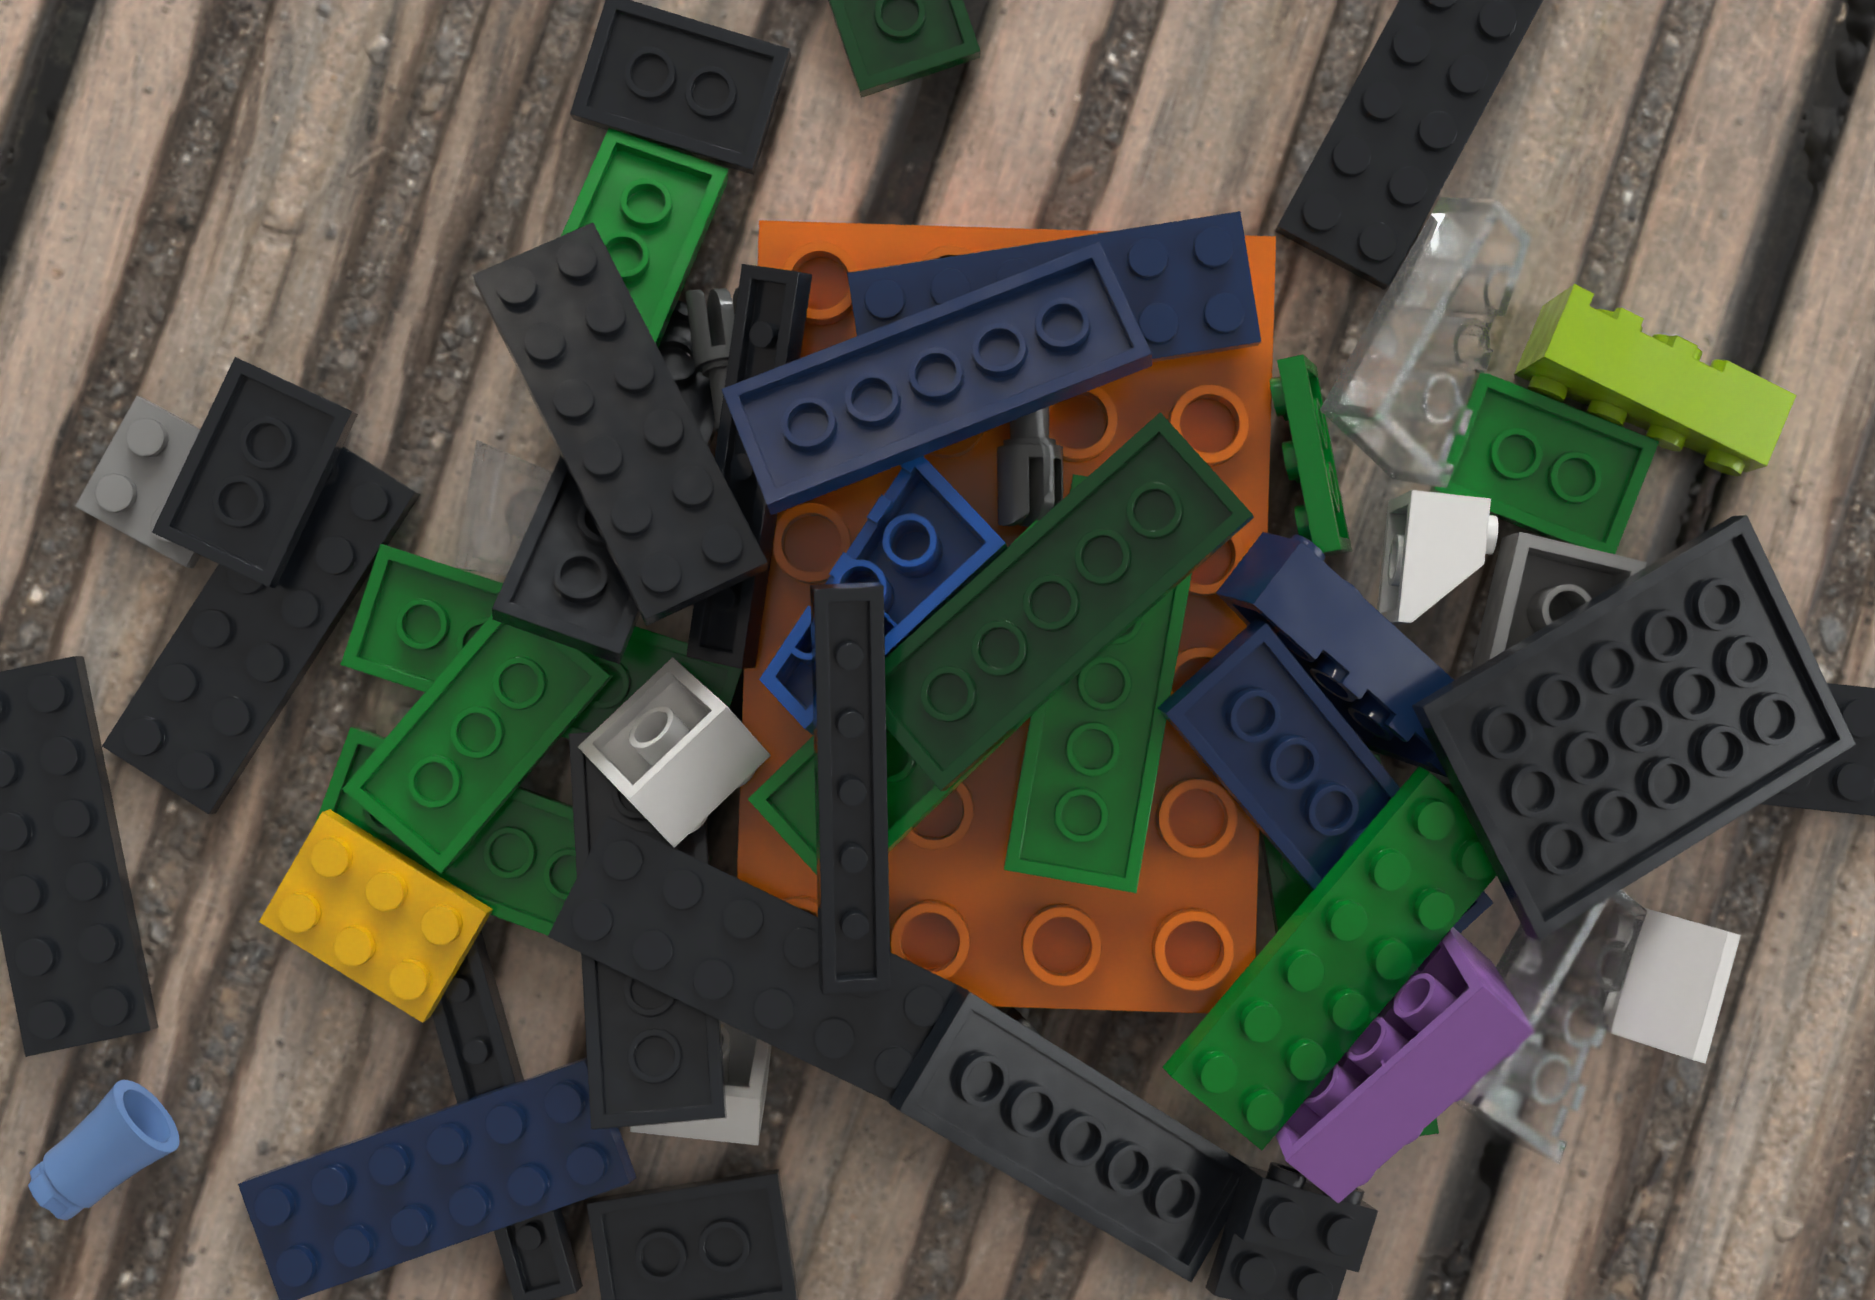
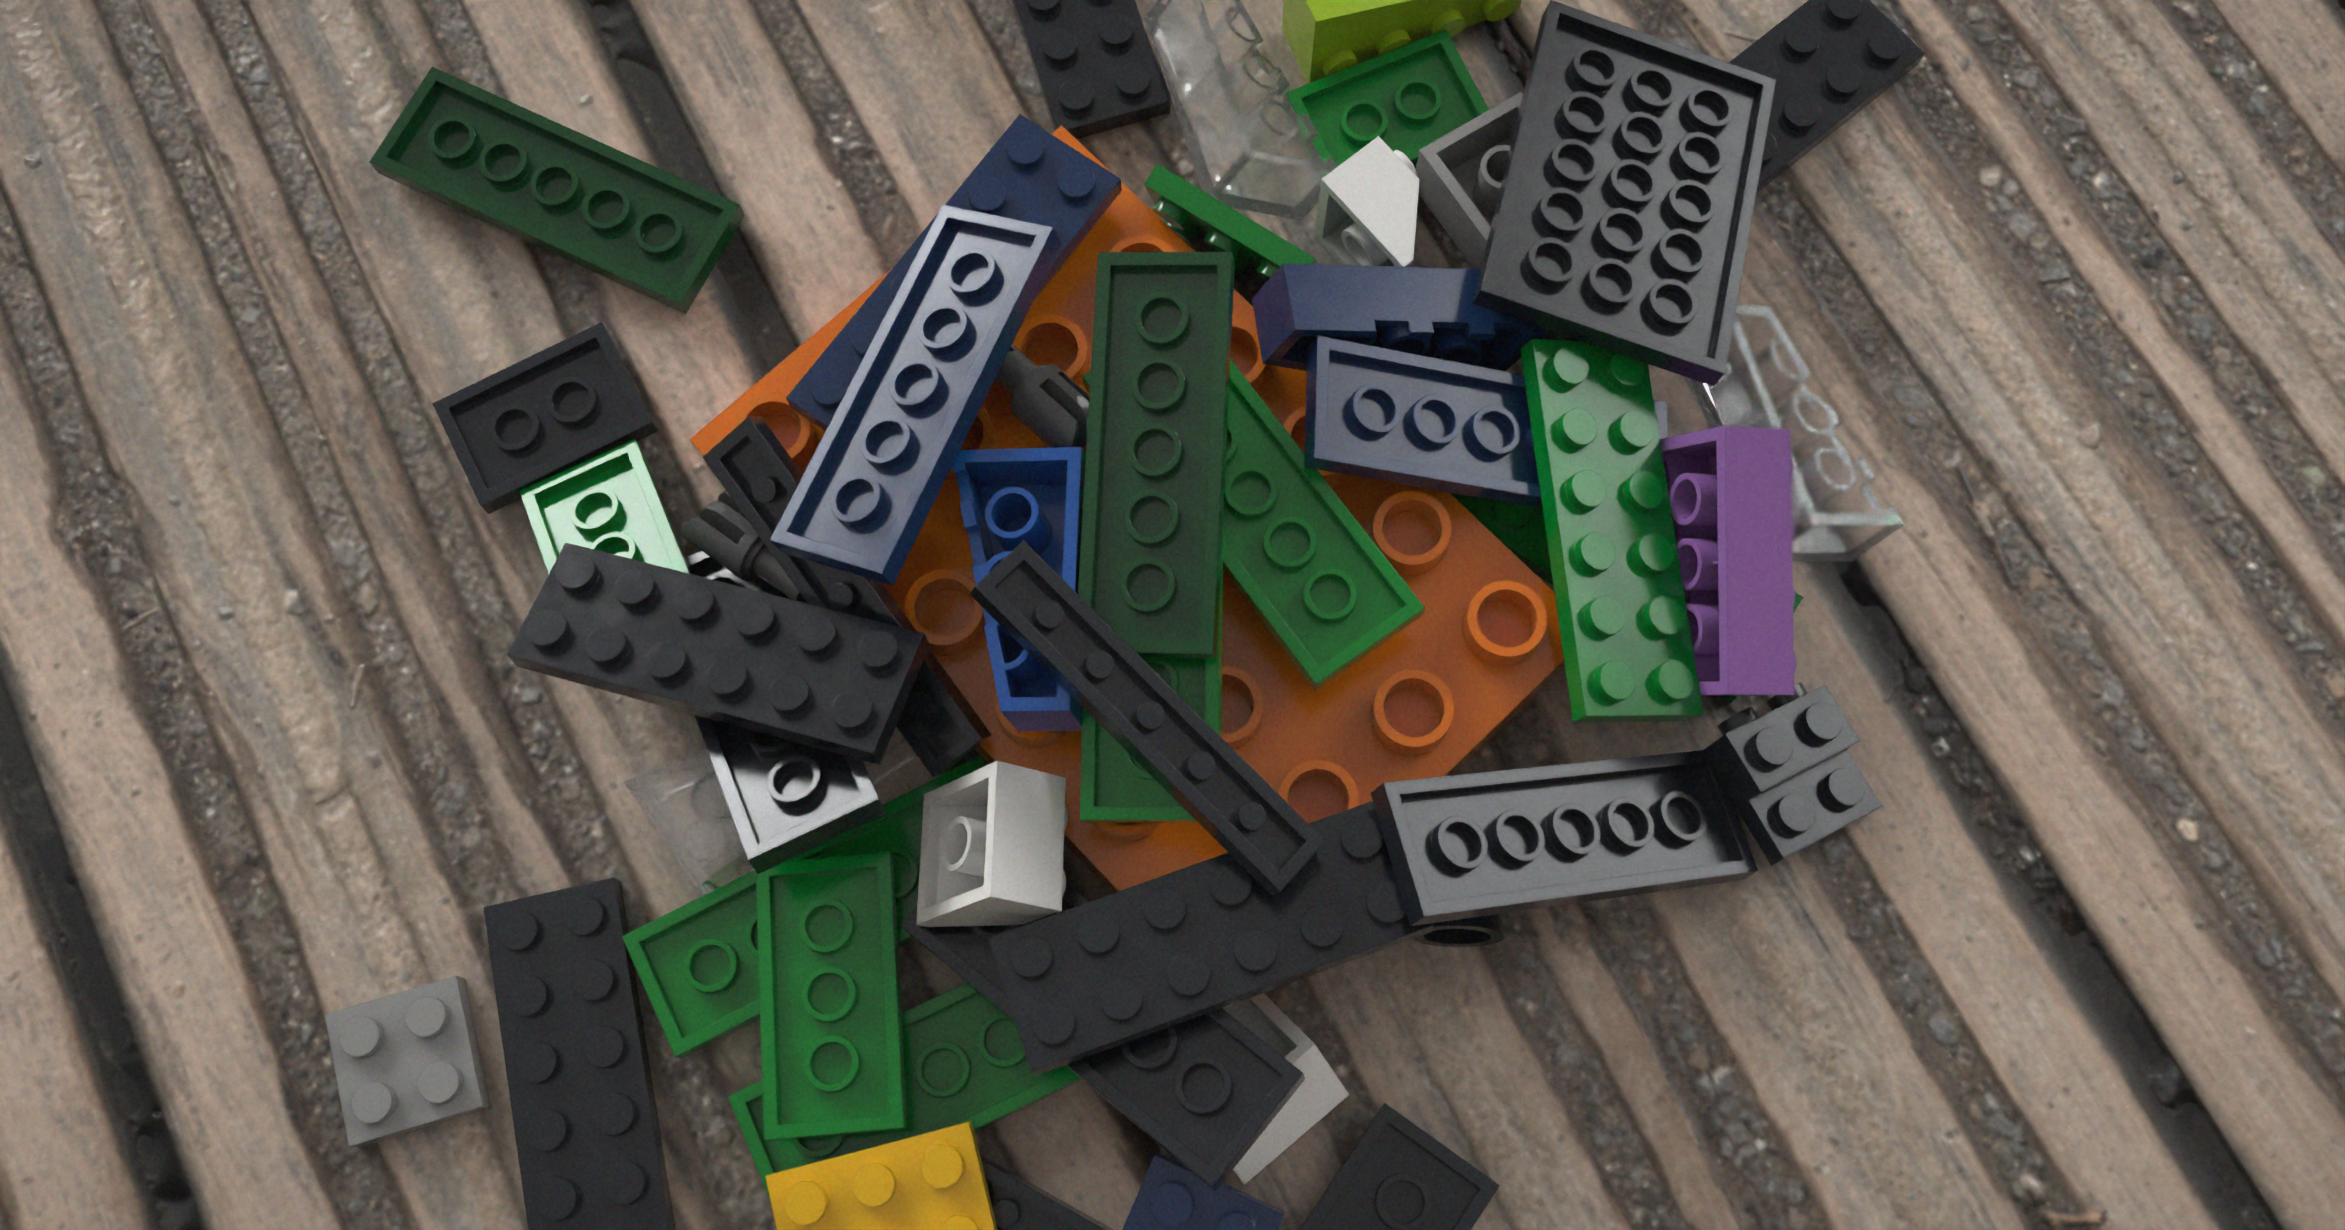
camera: 50 degrees left, 15 degrees down
black plate [152,357,358,588] -> none
white slope [1591,903,1741,1064] -> none

